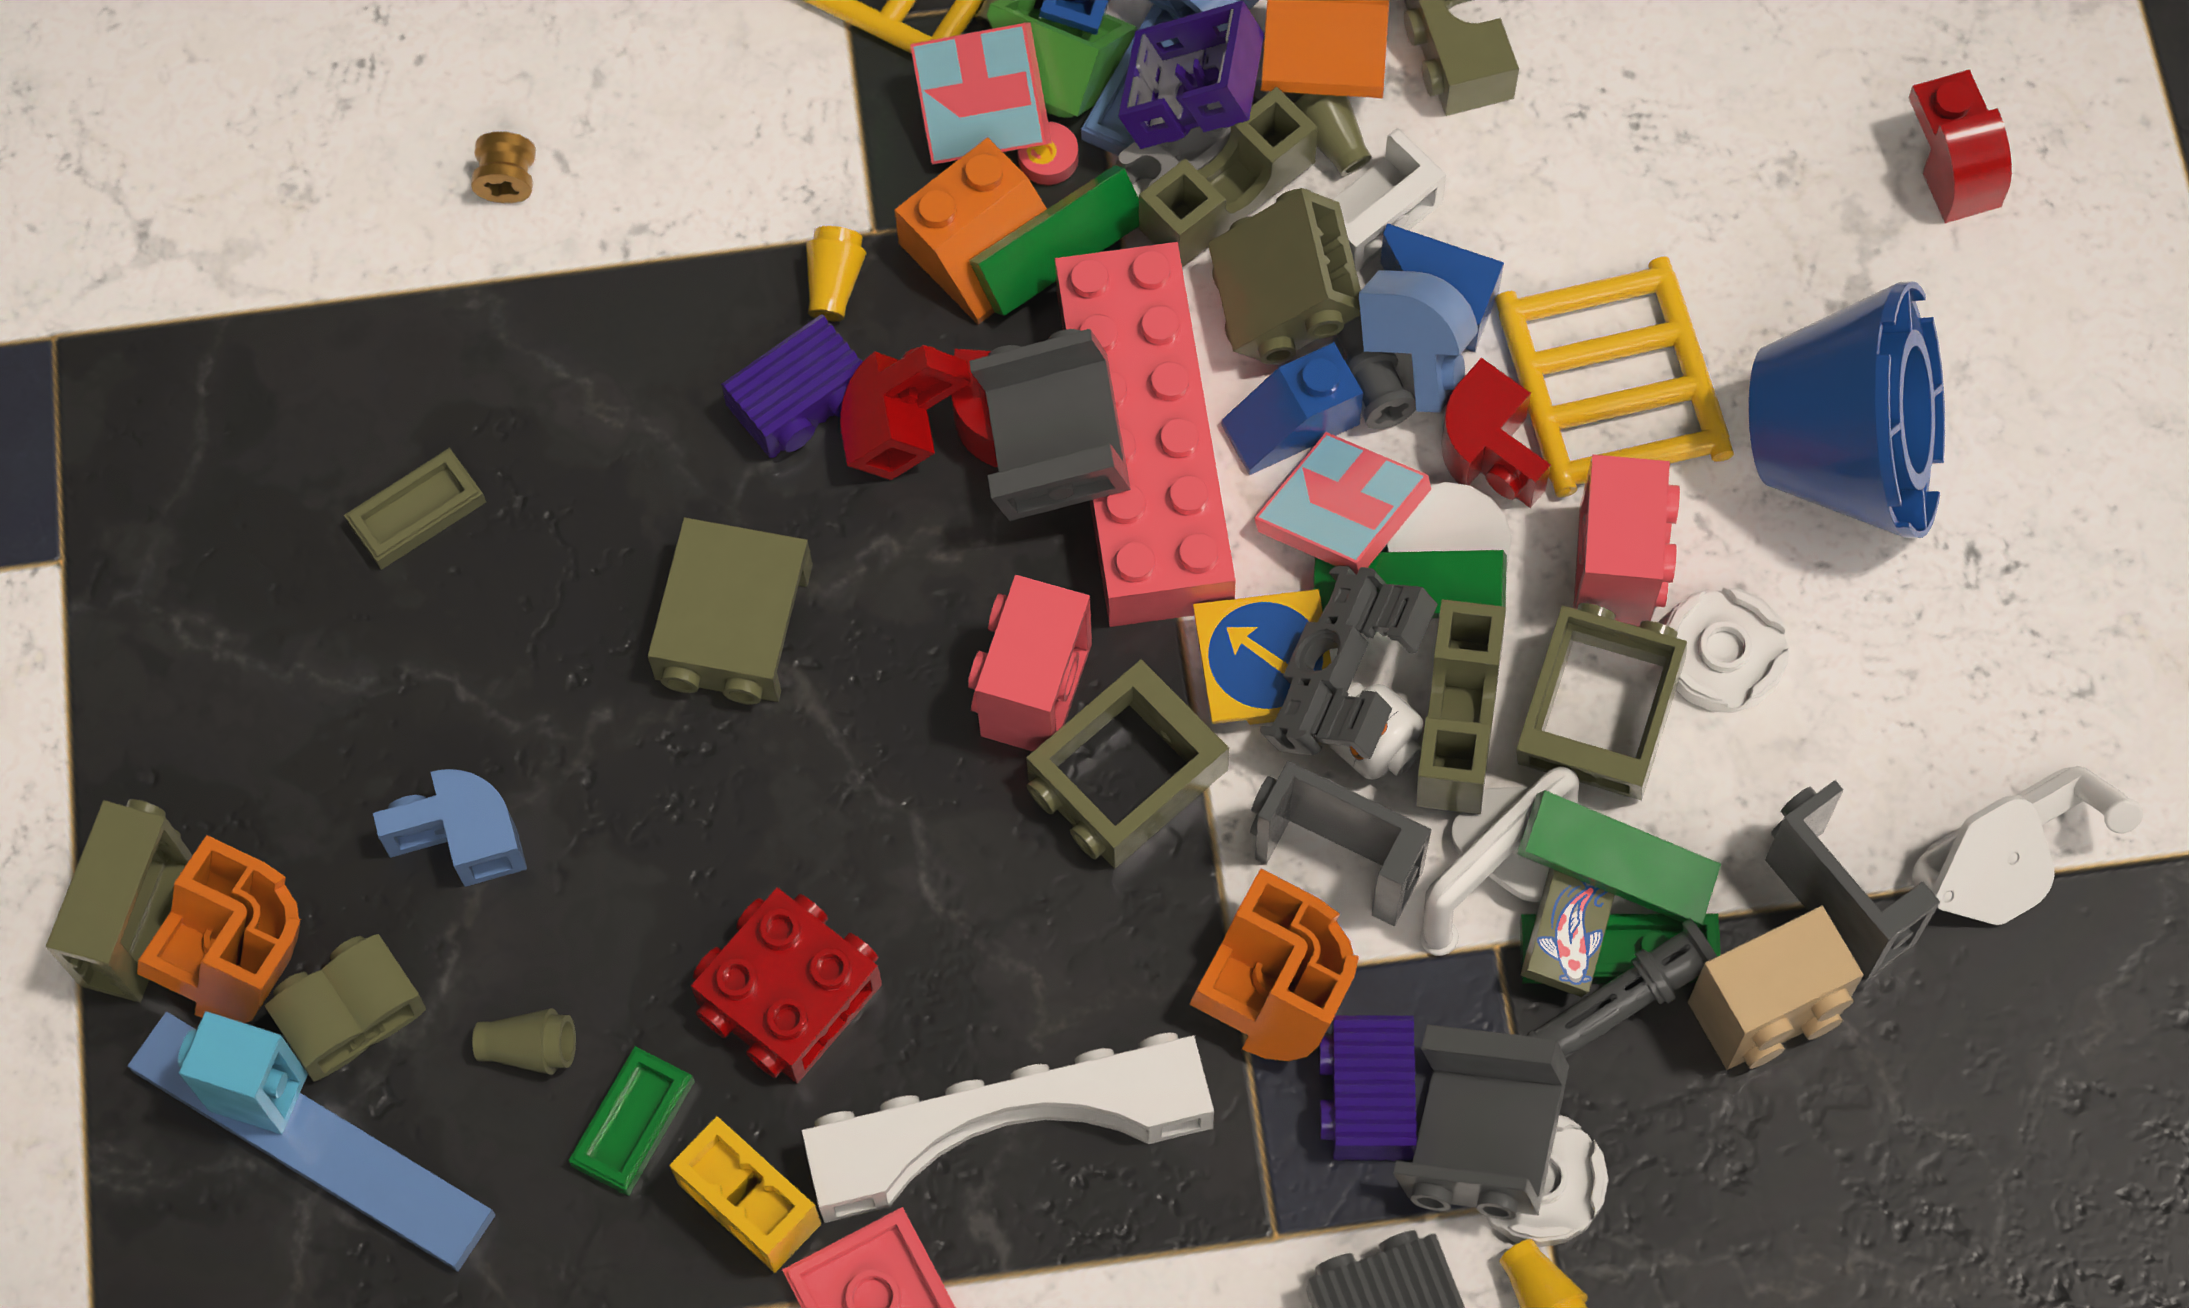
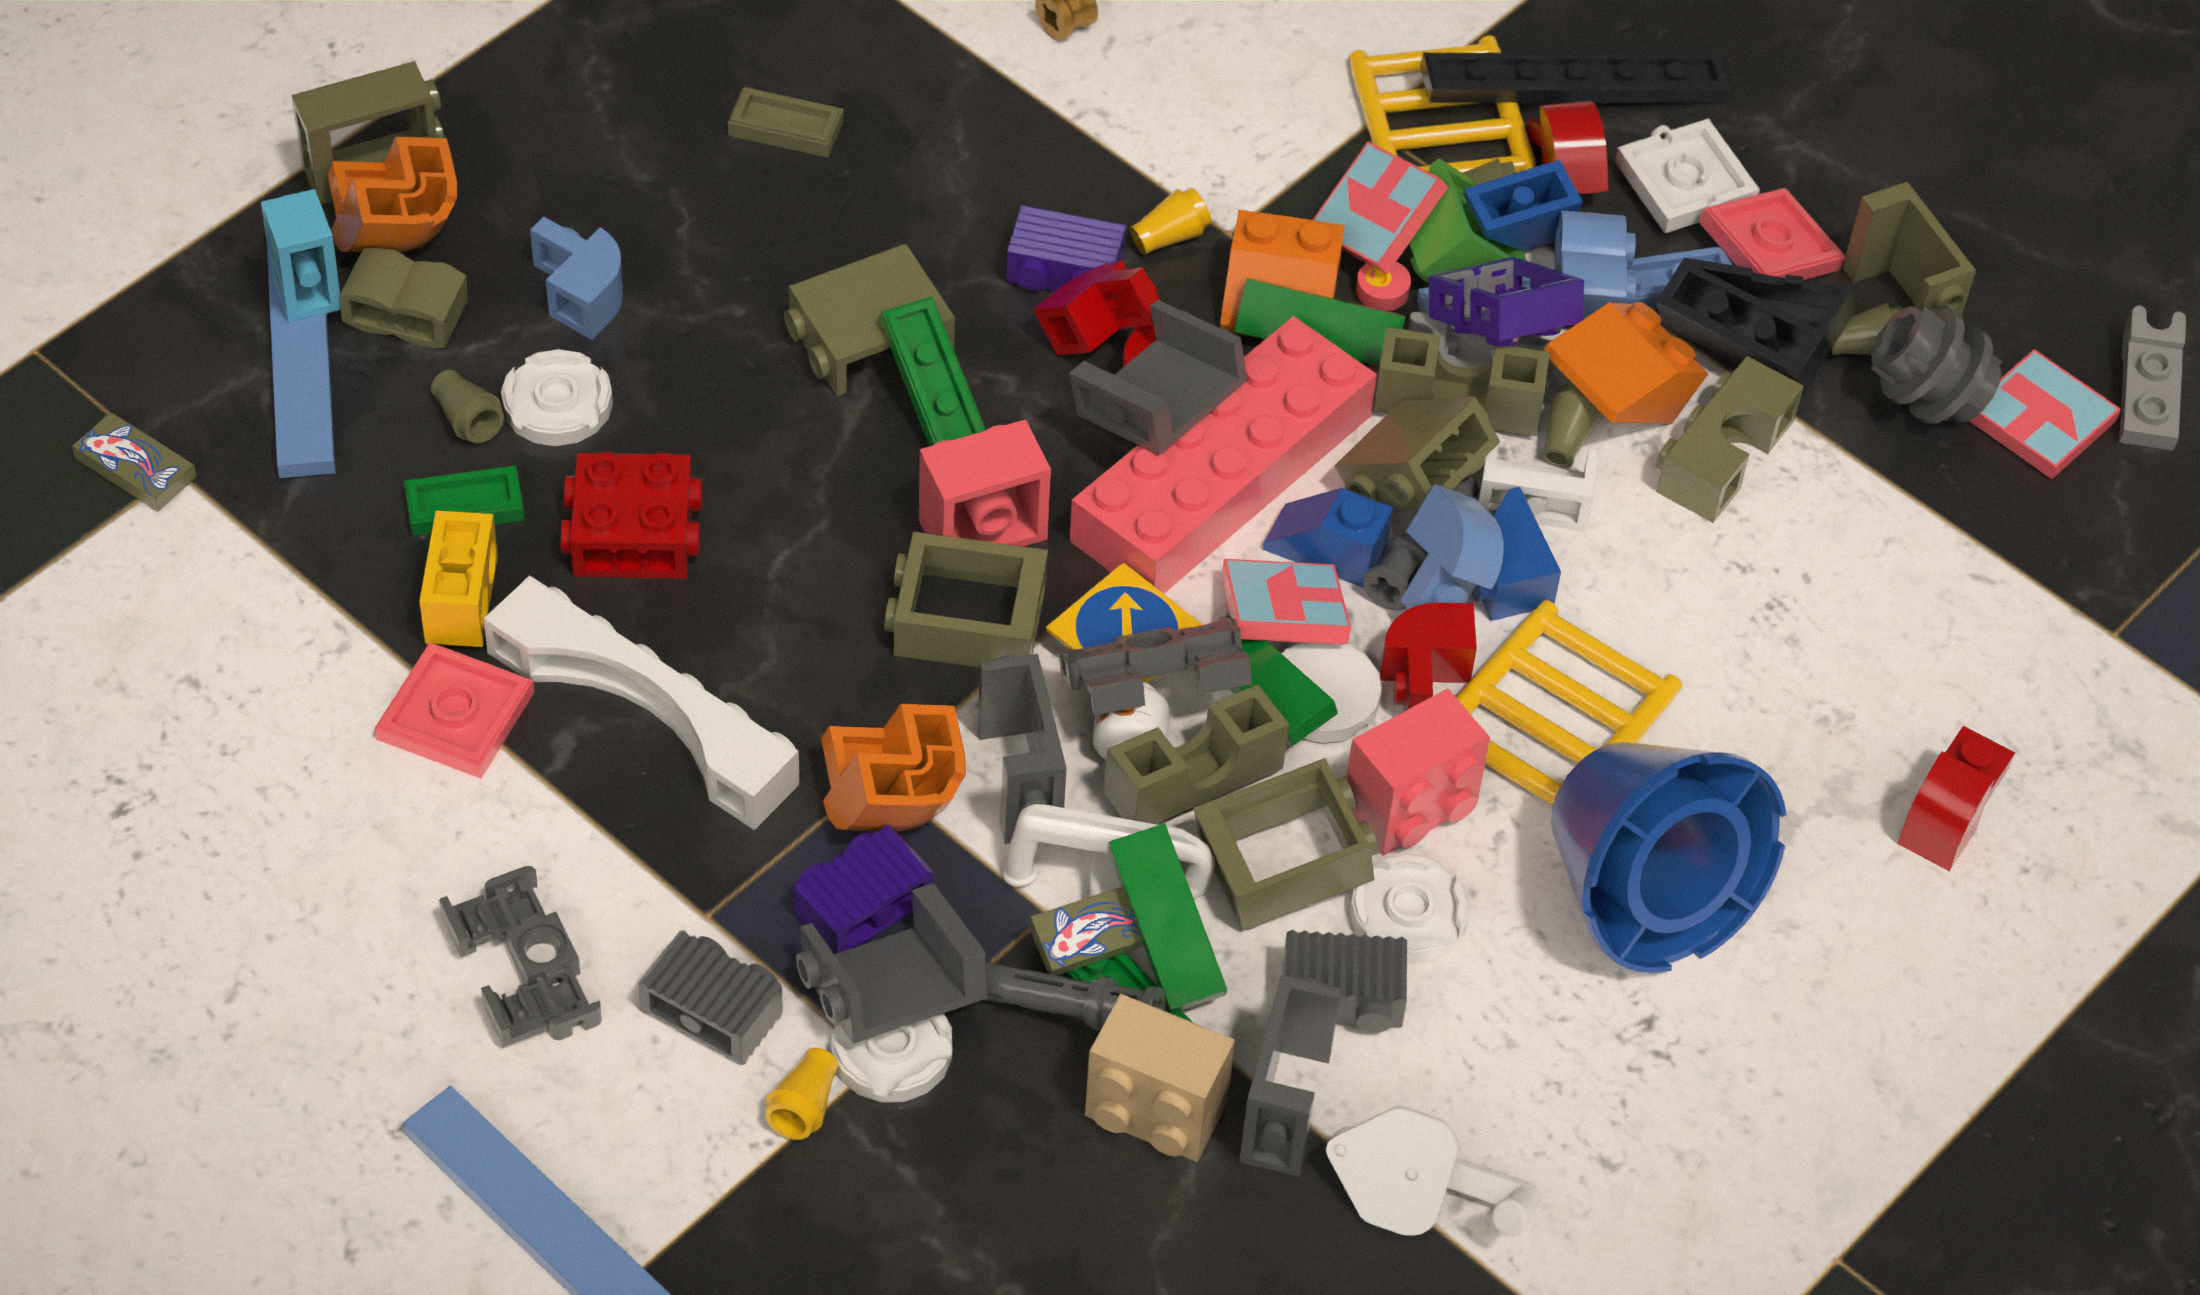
camera: 45 degrees right, 15 degrees down
none -> white tile [501,349,613,446]
none -> green tile [879,296,986,447]
none -> dark grey brick [1282,930,1407,1033]

